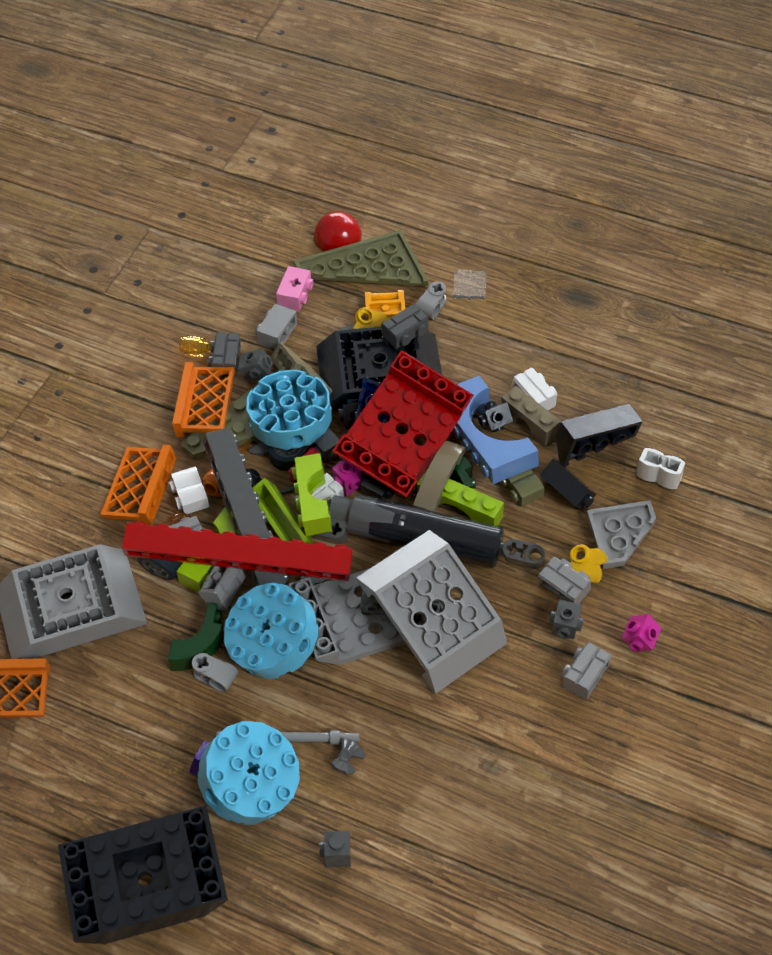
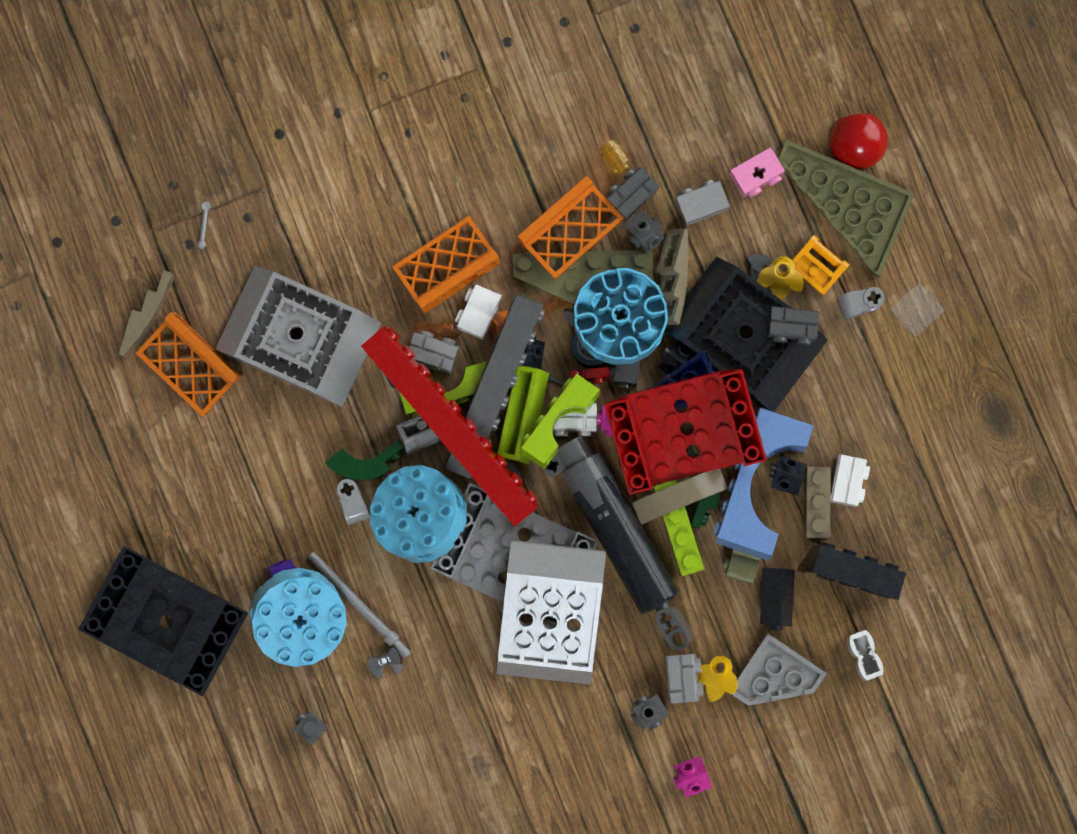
camera: 40 degrees right, 30 degrees up
light grey brick [561,642,611,700] -> none

